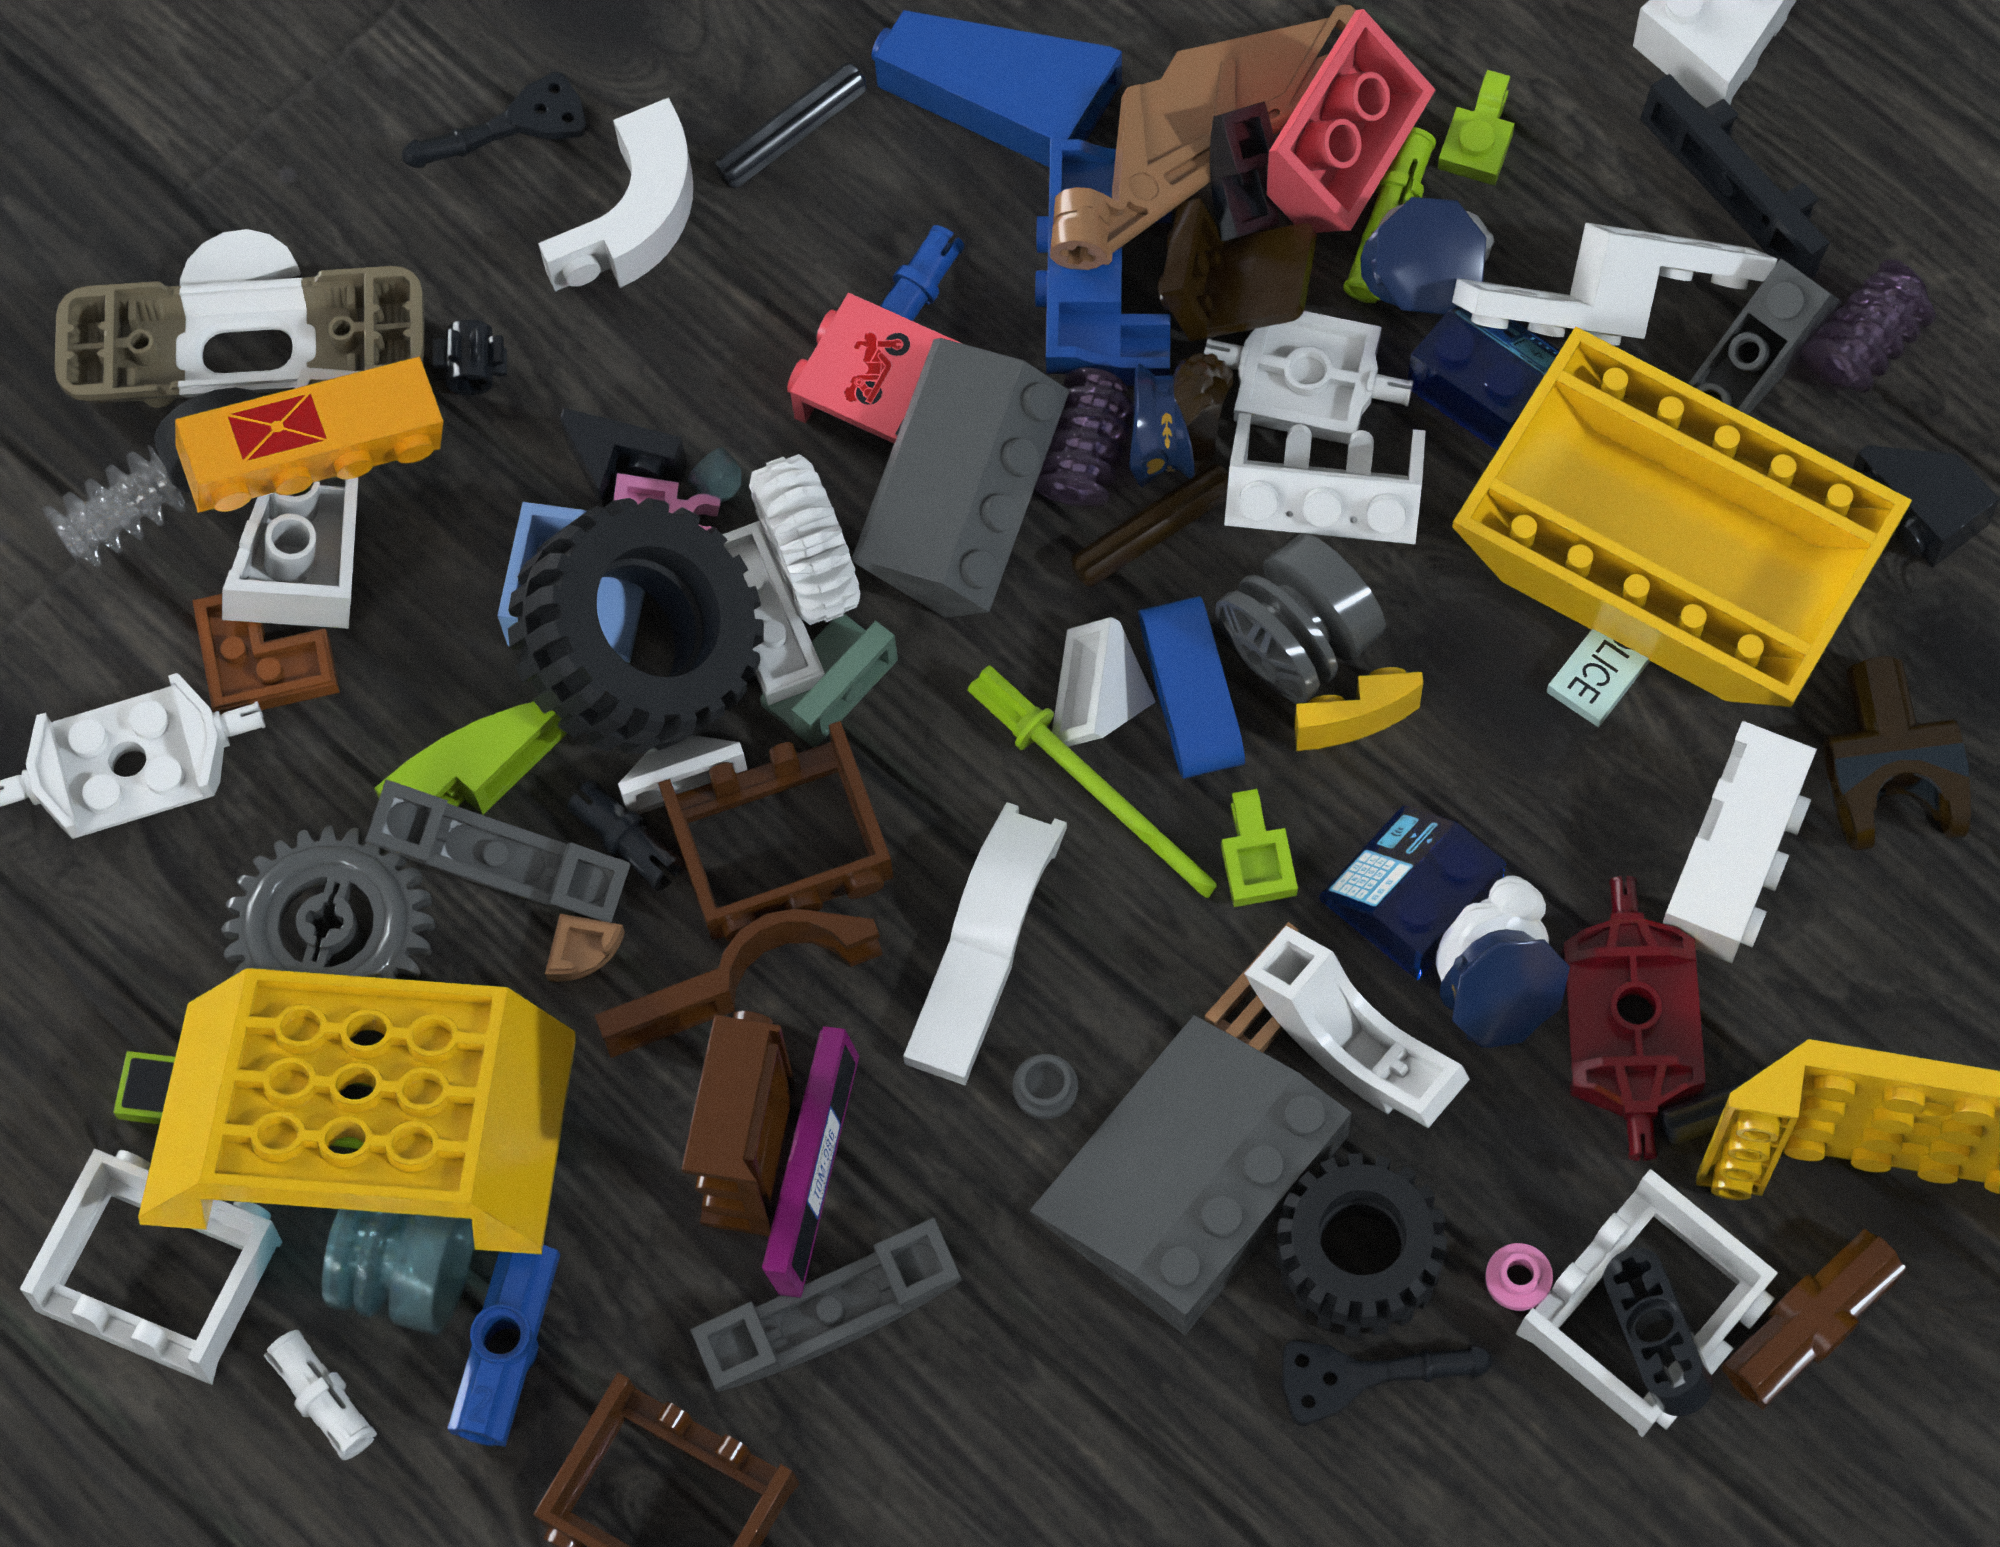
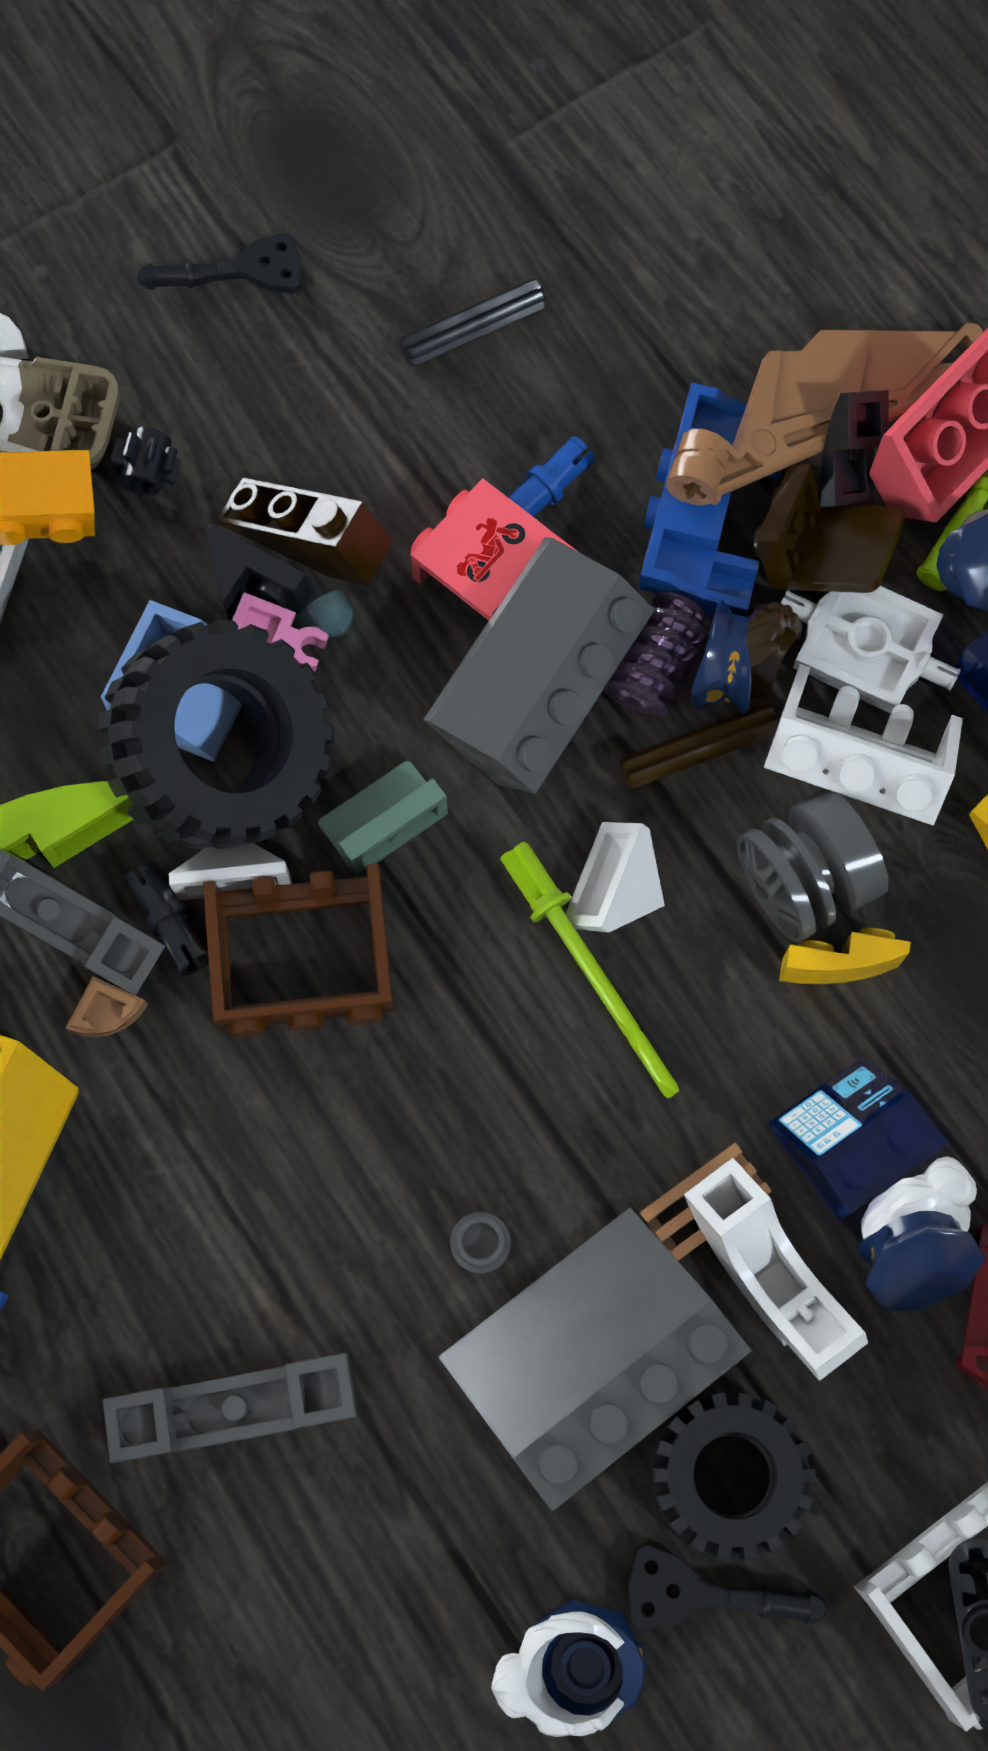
camera: 10 degrees right, 5 degrees up
white arch [538,97,693,291] -> none
reddish brown piece [595,908,883,1058] -> none
reddish brown window [681,1011,796,1237] -> none
white tile [722,521,825,706] -> none
white gear [749,454,861,625] -> none
magenta tile [762,1026,859,1298] -> none
blue slope [871,10,1122,168] -> none
white piece [903,802,1067,1085] -> none
blue beam [1138,596,1245,779] -> none
lime plate [1221,789,1298,907] -> none
bright pink plate [1485,1243,1553,1311] -> none
none -> dark brown slope [216,478,393,585]
none -> piece [491,1599,647,1737]

